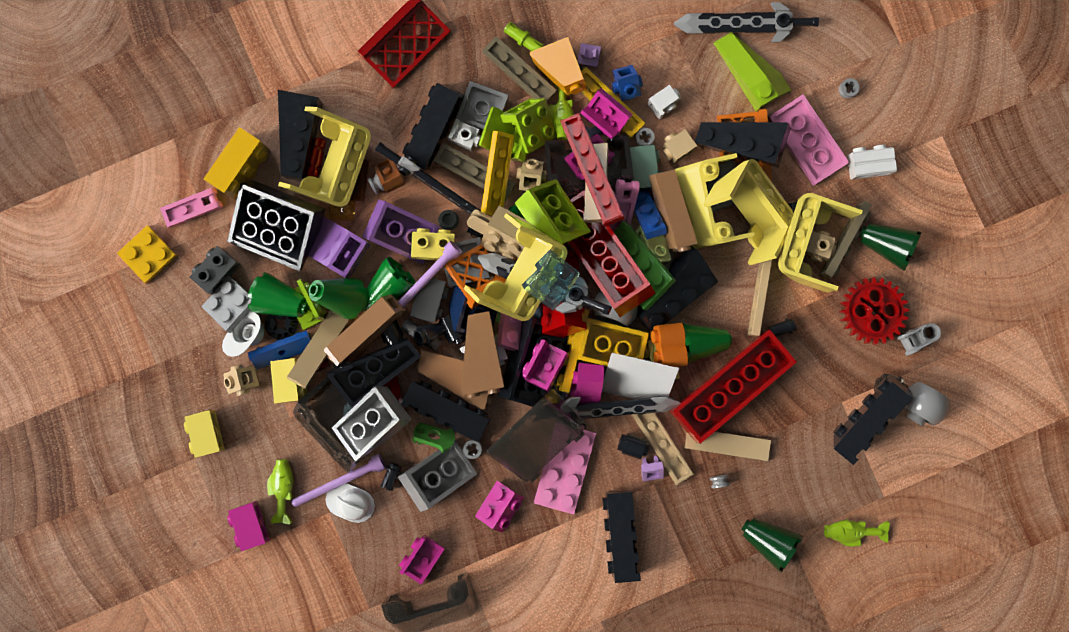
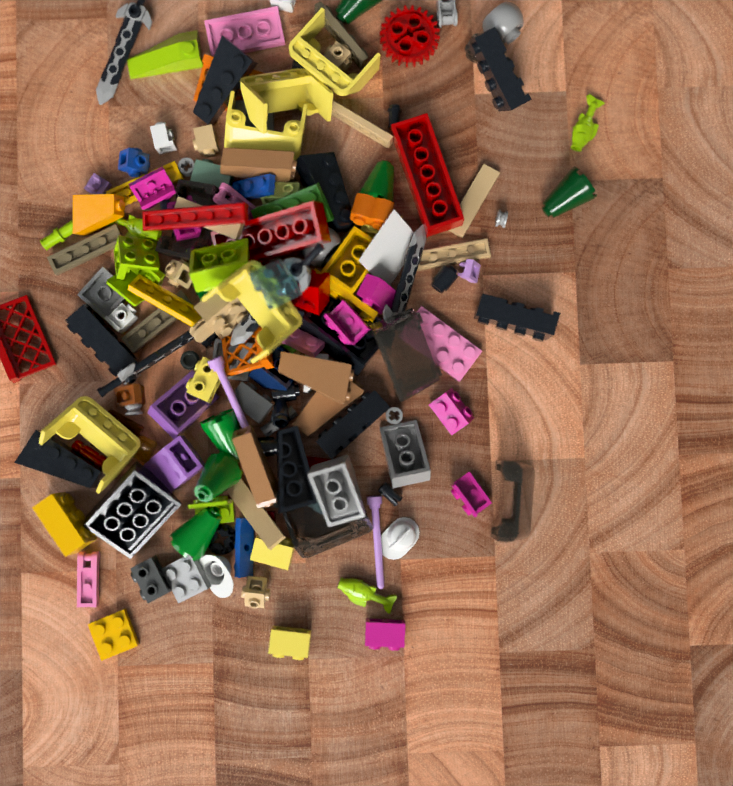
camera: 70 degrees left, 0 degrees up
bright green piece [412,422,455,454] -> none

